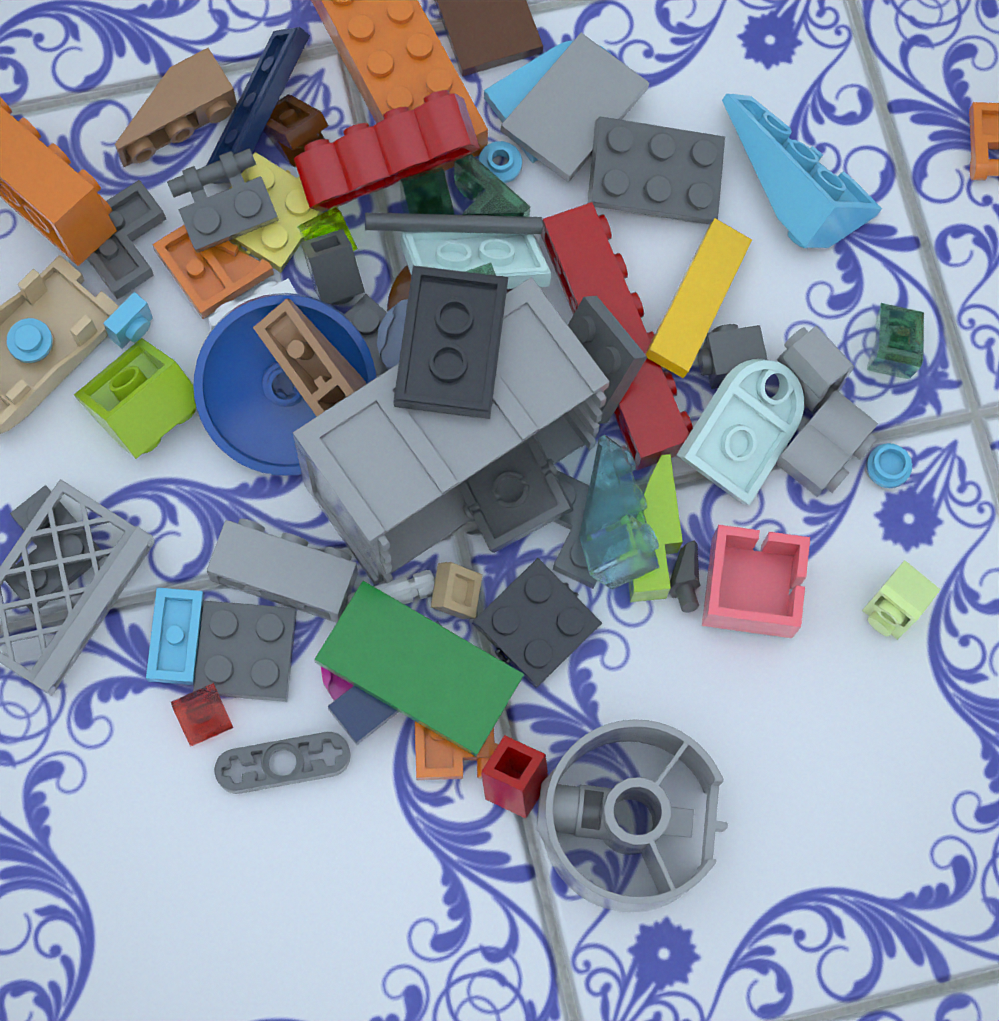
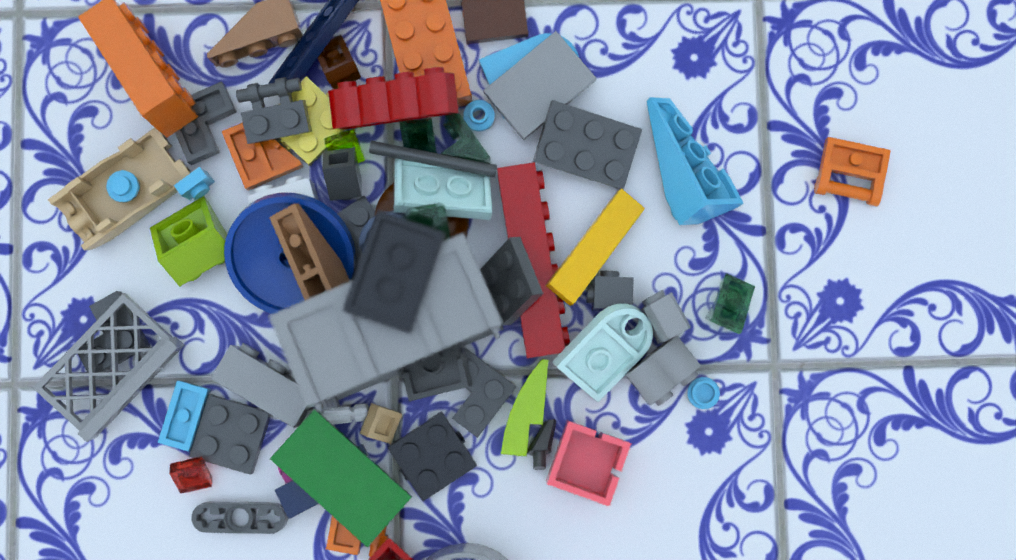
camera: 20 degrees right, 10 degrees up
clear light blue slope [579,435,660,590] -> none
yellowish green slope [862,560,941,640] -> none

